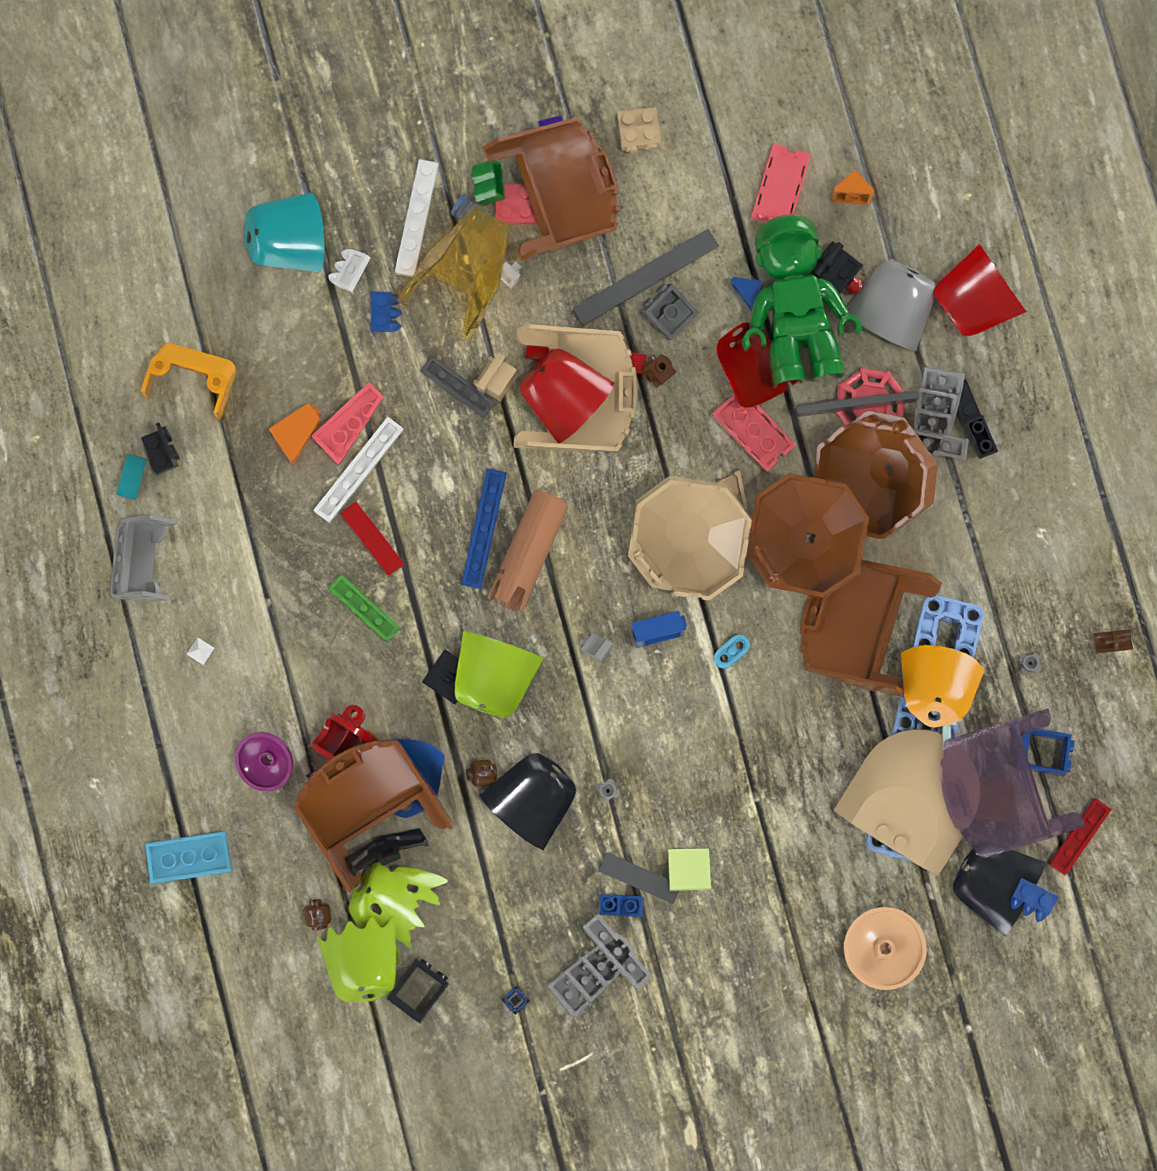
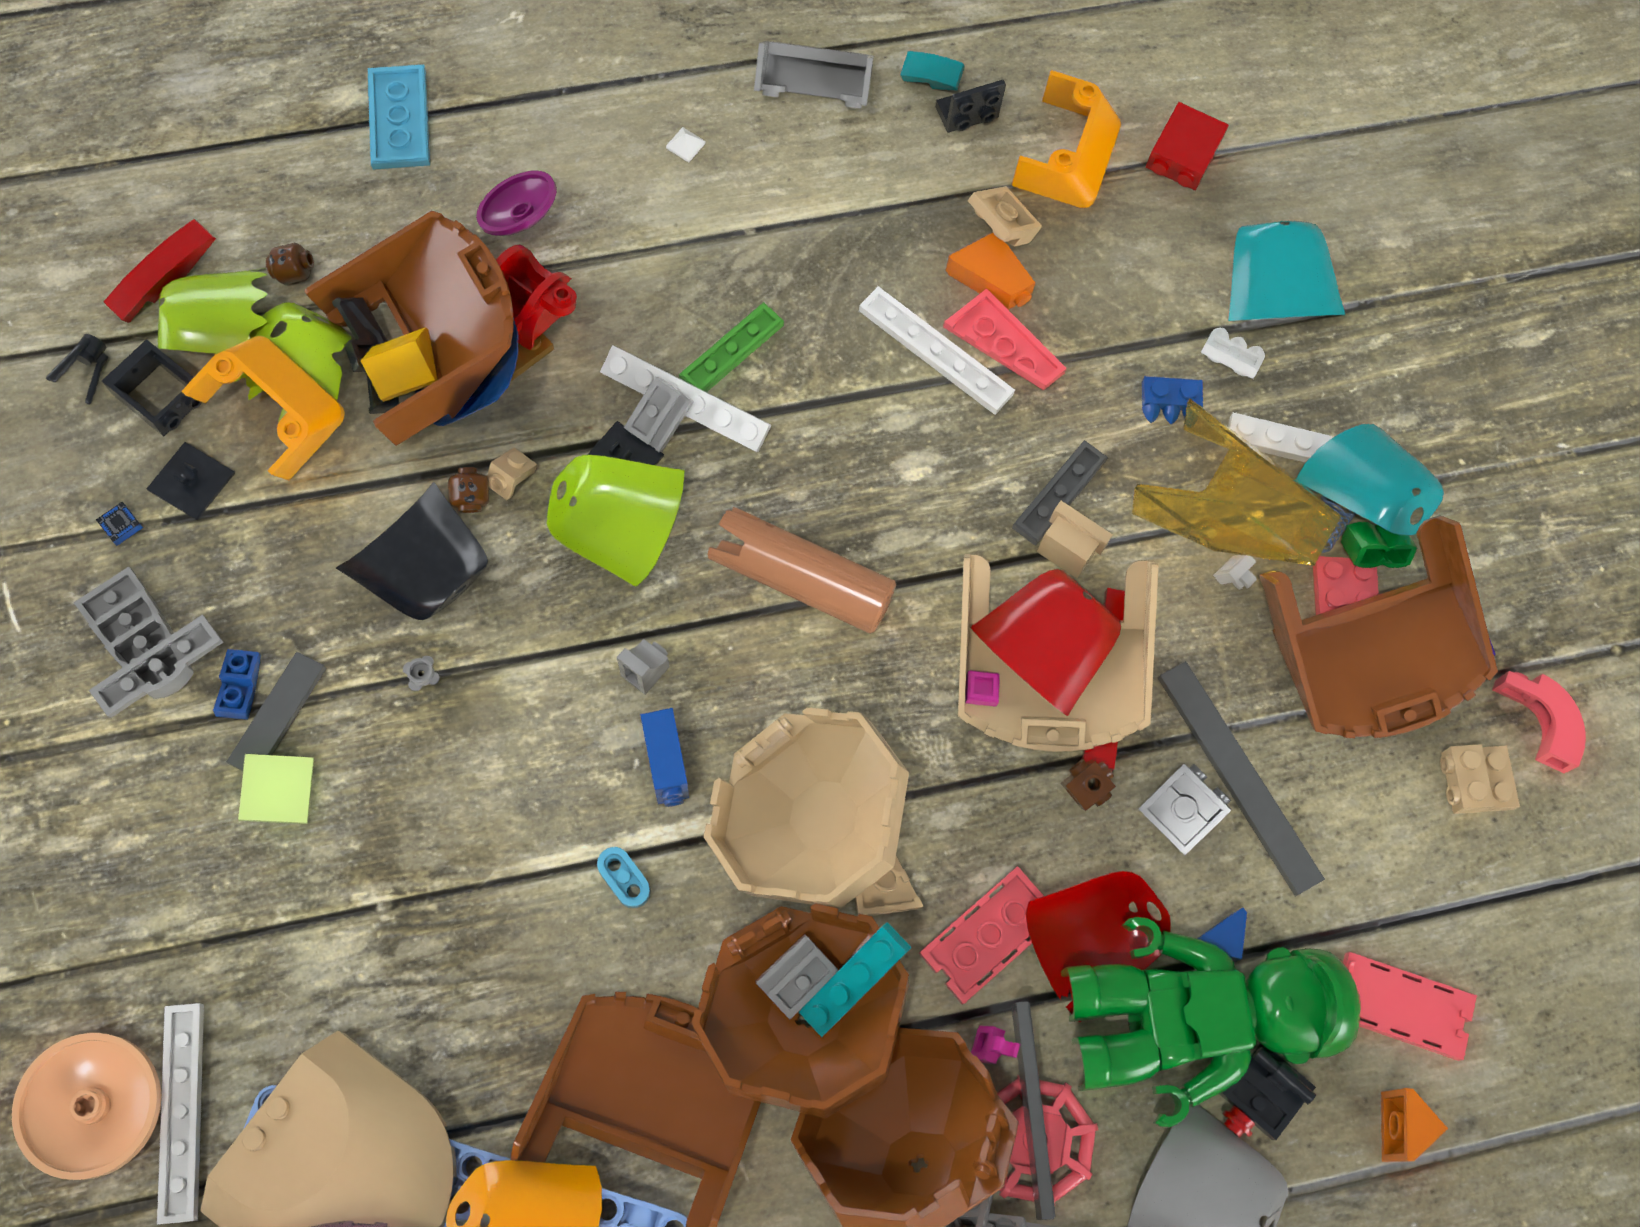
camera: 85 degrees right, 10 degrees down
red tile [340,501,405,577] -> none
blue tile [461,468,507,590] -> none
none -> black plant [46,334,109,404]
none -> red slope [103,219,216,323]
none -> black piece [146,442,235,521]
none -> white plate [157,1003,204,1225]
none -> light orange windscreen [181,336,345,481]
none -> yellow slope [361,327,437,402]
none -> tan bracket [487,447,537,500]
none -> white plate [600,345,771,452]
none -> light grey plate [624,377,694,452]
none -> light grey plate [755,934,839,1019]
none -> teal plate [799,922,912,1037]
none -> dark pink tile [965,670,999,707]
none -> tan plate [968,186,1042,247]
none -> dark pink plate [971,1026,1020,1064]
none -> red brick [1145,101,1229,191]
none -> teal piece [1295,424,1444,535]
none -> coral arch [1492,671,1586,774]

